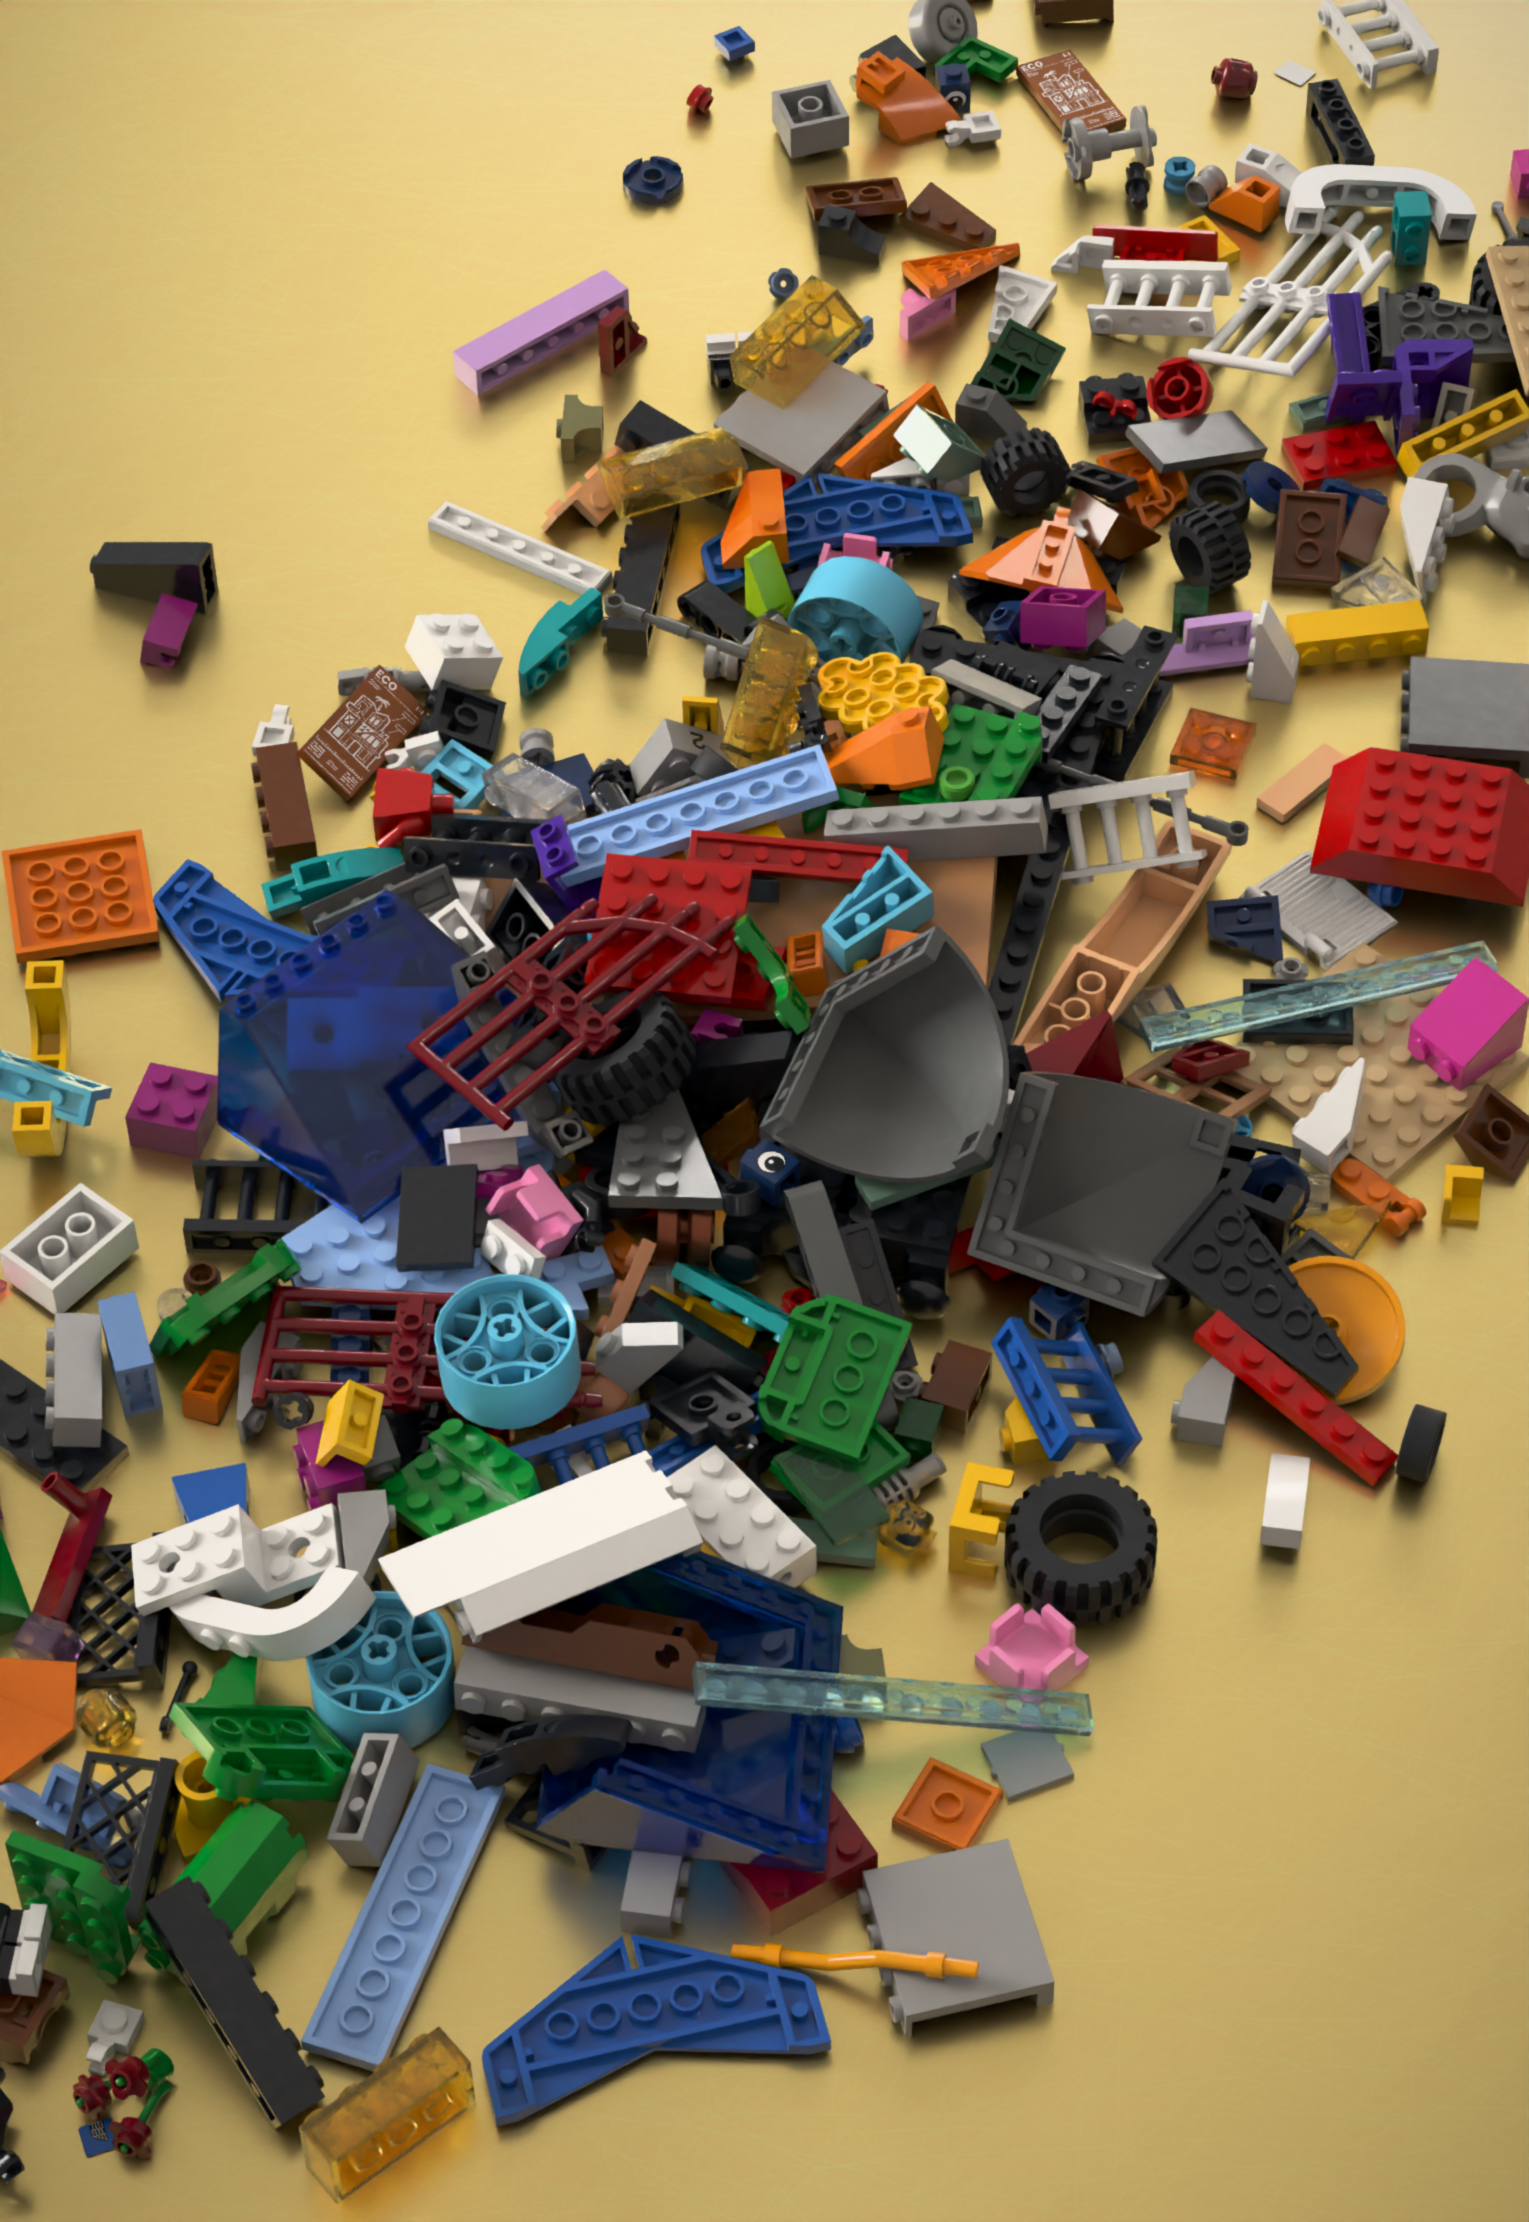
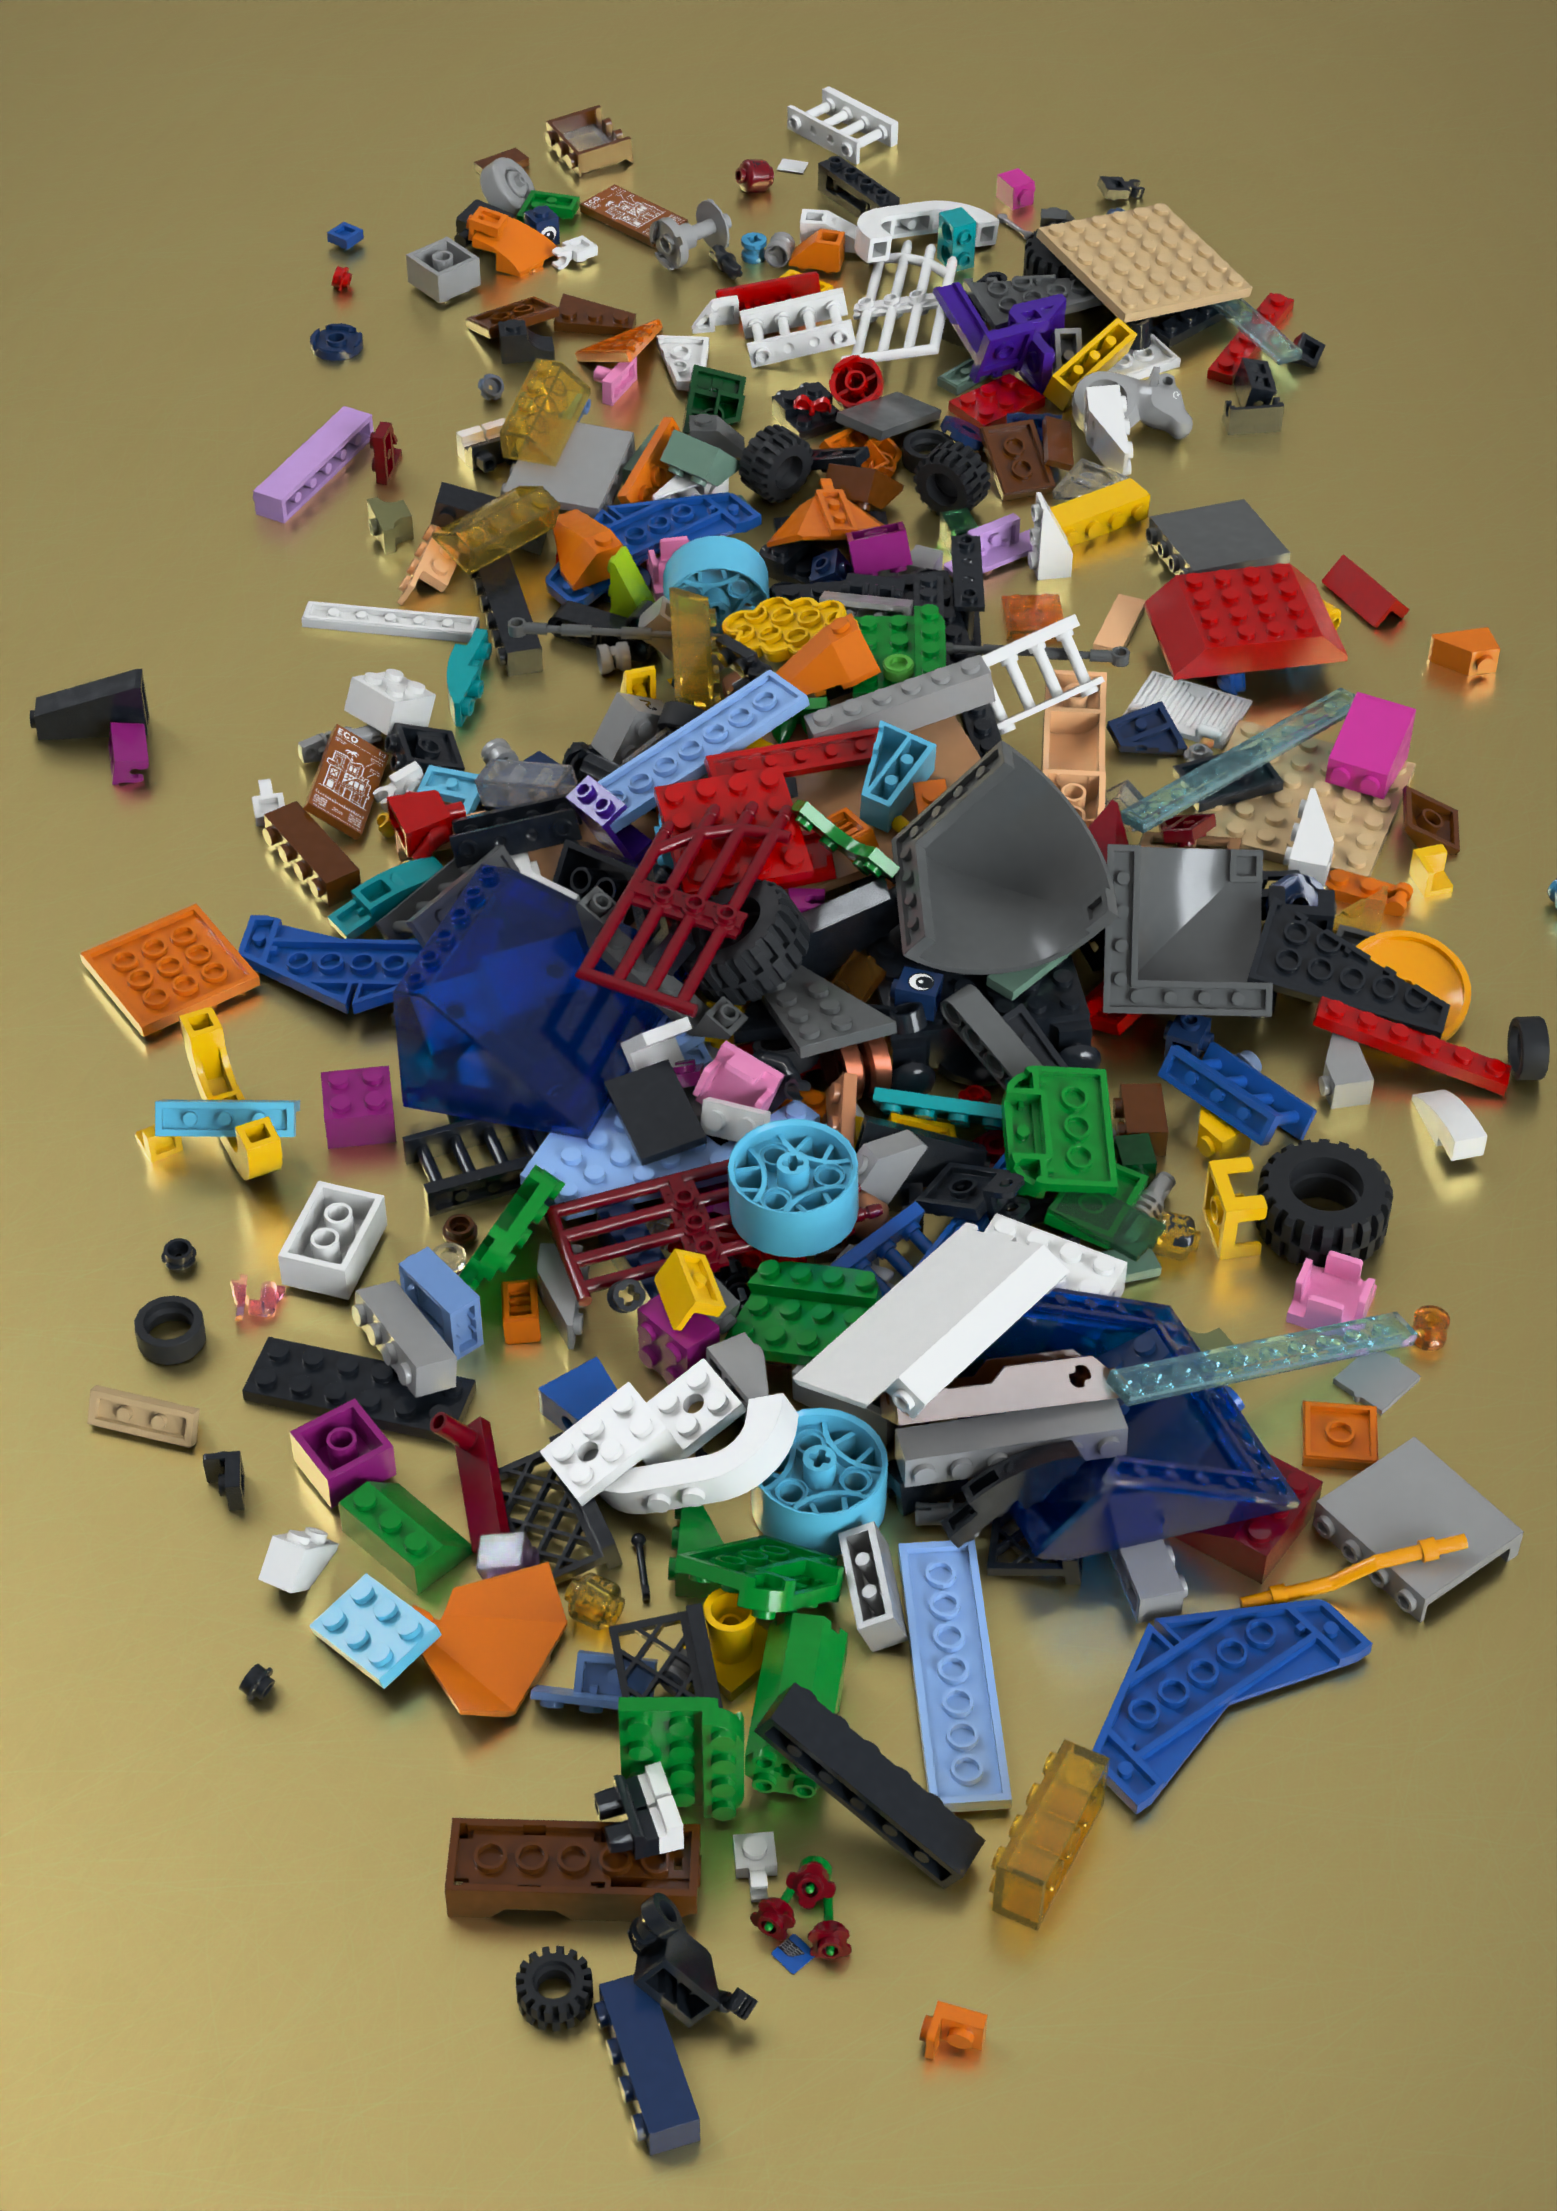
camera: 25 degrees left, 5 degrees down
none -> clear orange wheel [1410,1305,1450,1351]

